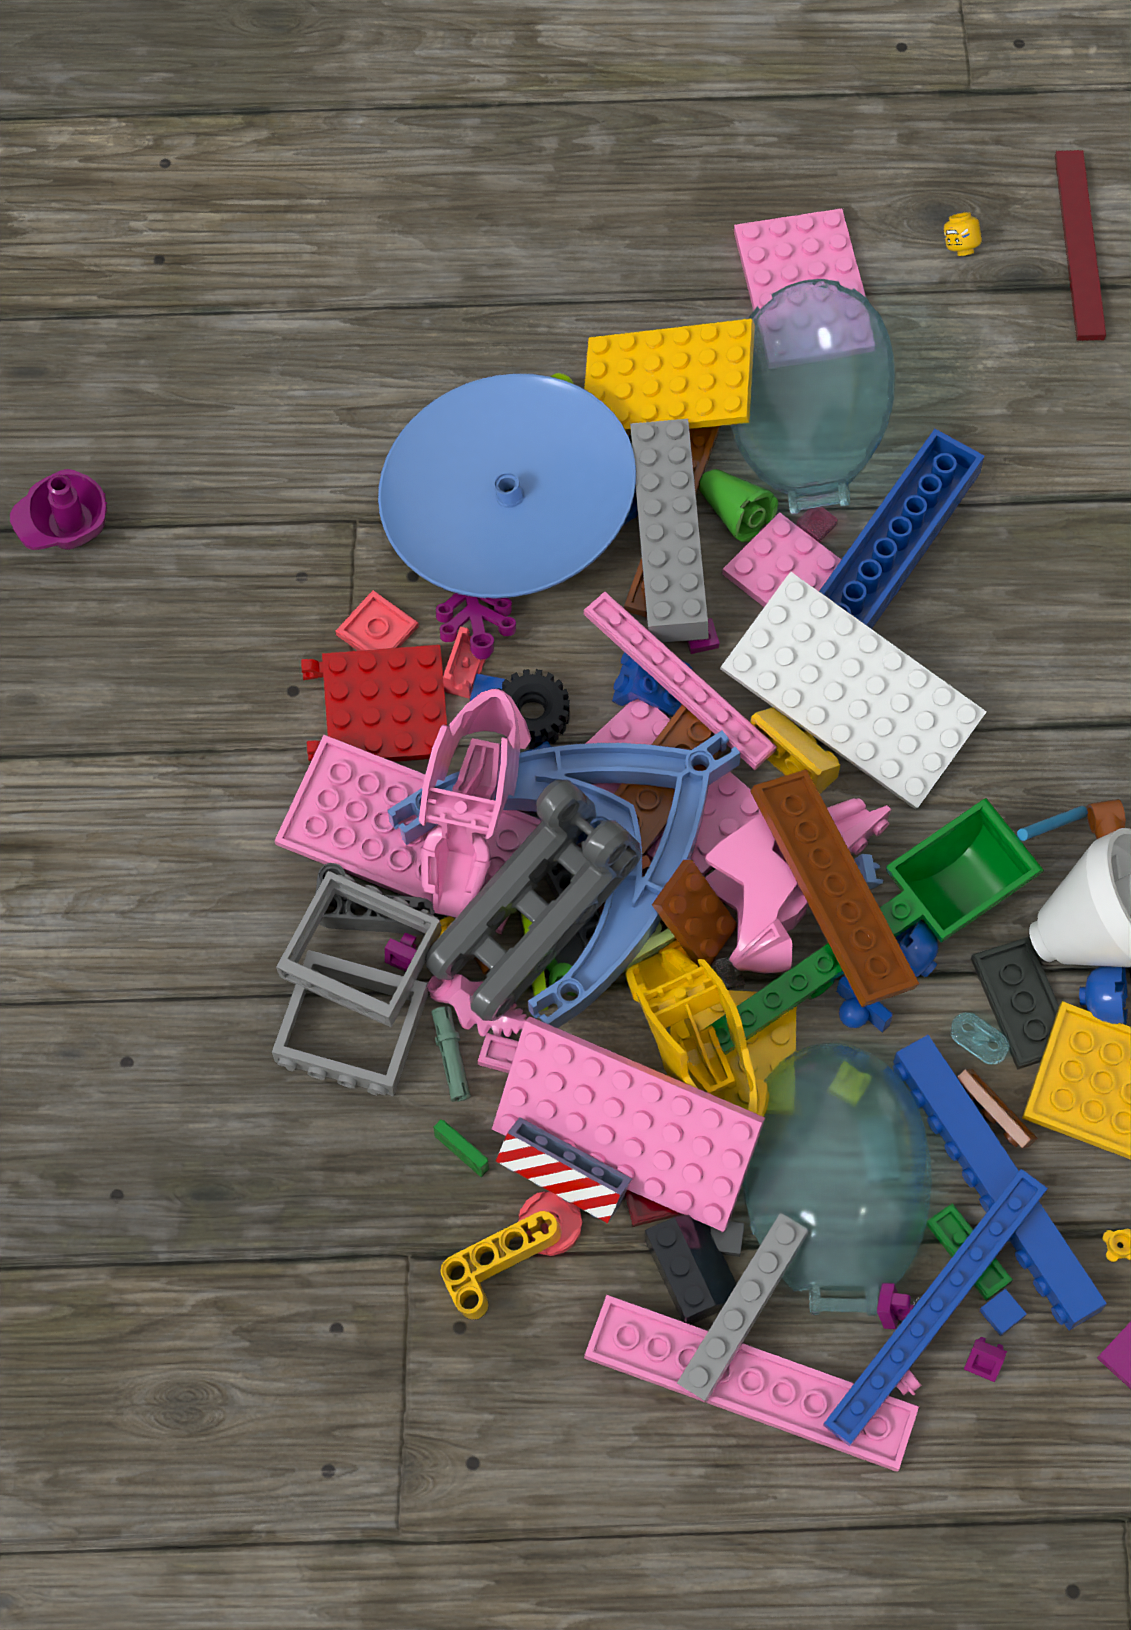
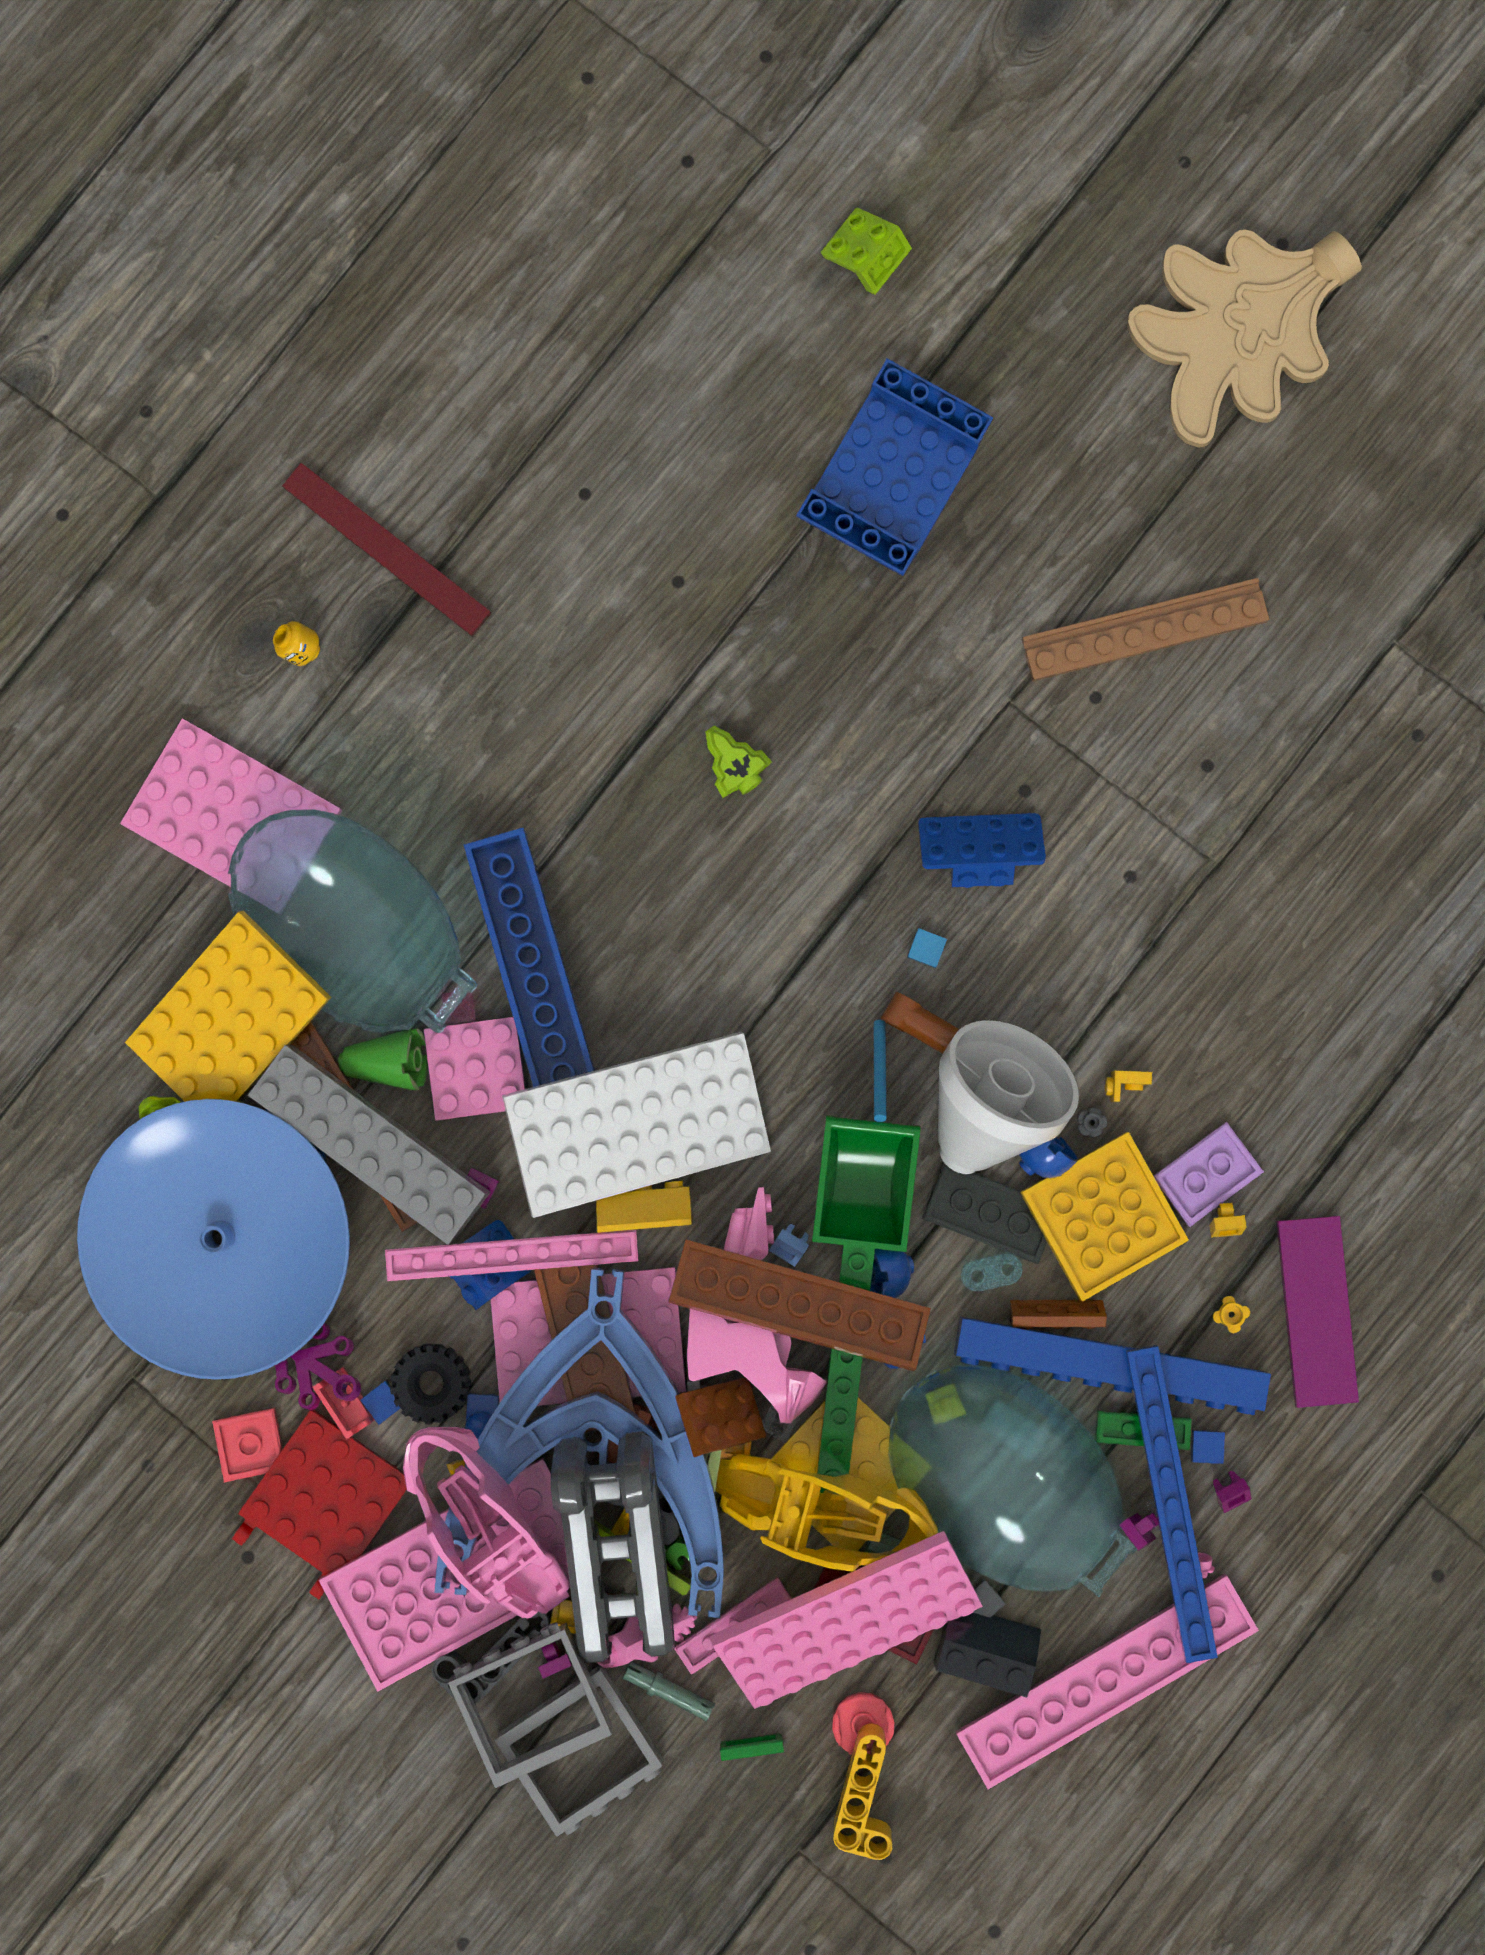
camera: 50 degrees left, 20 degrees up
brick [496,1117,632,1223] -> none
light grey plate [677,1213,810,1402] -> none

